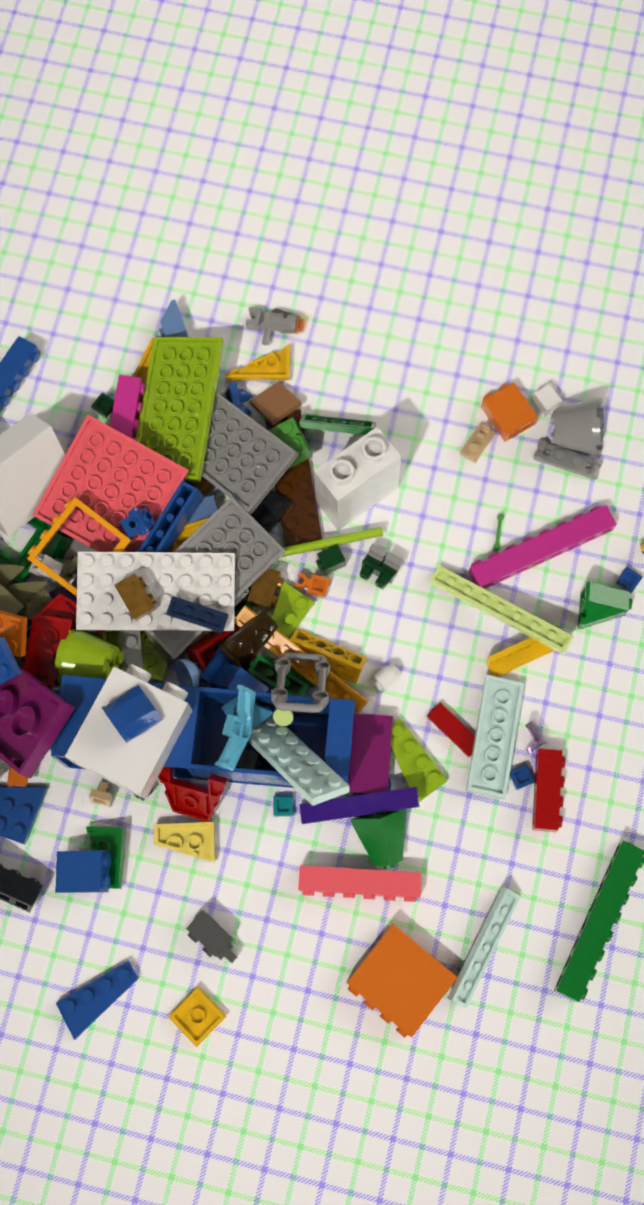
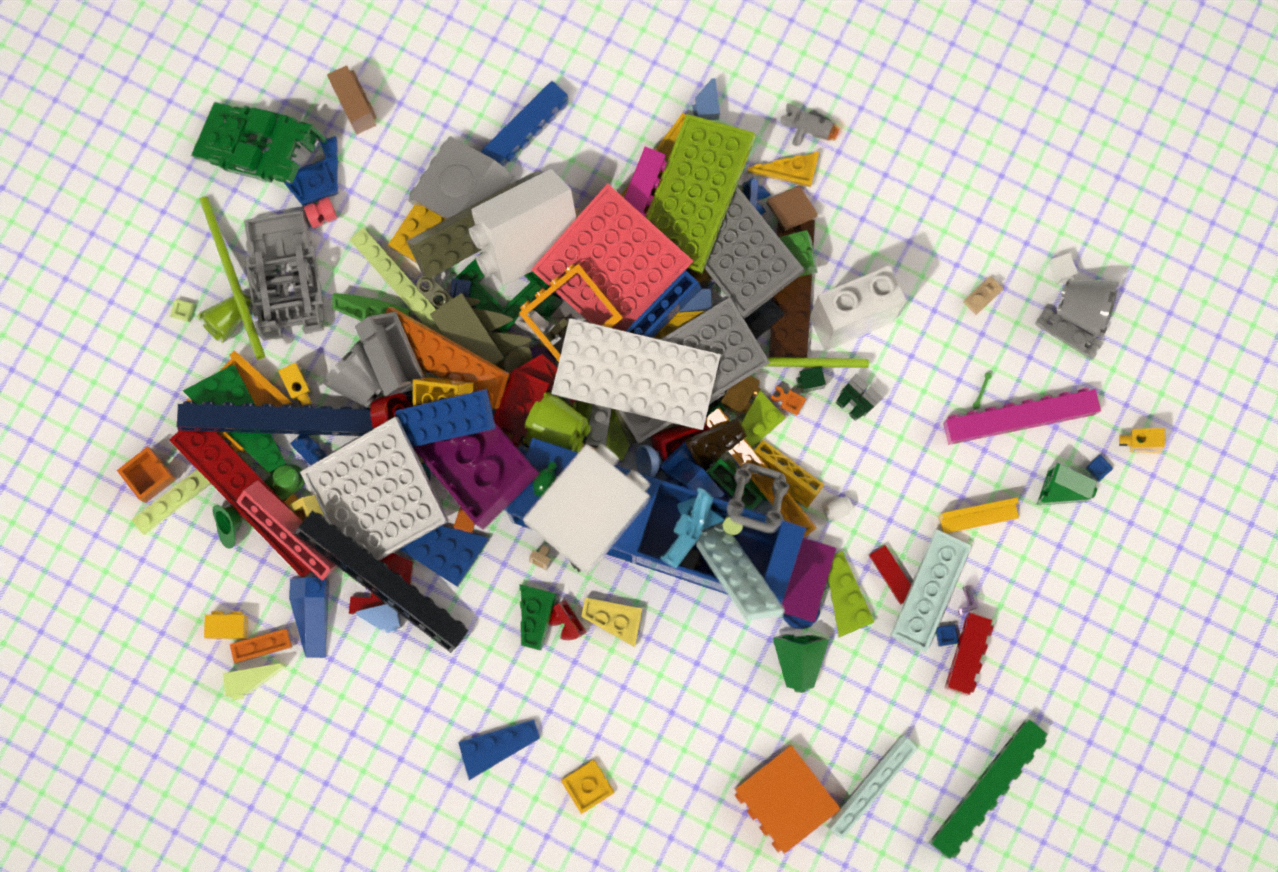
camera: 10 degrees right, 5 degrees up
blue brick [55,850,112,893] -> none
dark green tile [91,392,114,419] -> none
blue slope [101,685,163,743] -> none
pearl gold brick [114,573,157,621] -> none
blue brick [120,507,155,538] -> none
red wing [158,766,228,822] -> none
dark blue plate [166,596,229,633] -> none
dark grey hinge [186,910,238,963] -> none
teal tile [273,796,294,817] -> none
coral brick [298,865,422,902] -> none
green tile [299,414,376,435] -> none
dark purple tile [299,787,420,825] -> none
yellowish green plate [429,565,574,655] -> none
orange brick [481,382,538,442] -> none
none -> green plant [533,461,557,498]
none -> red tile [549,600,587,641]

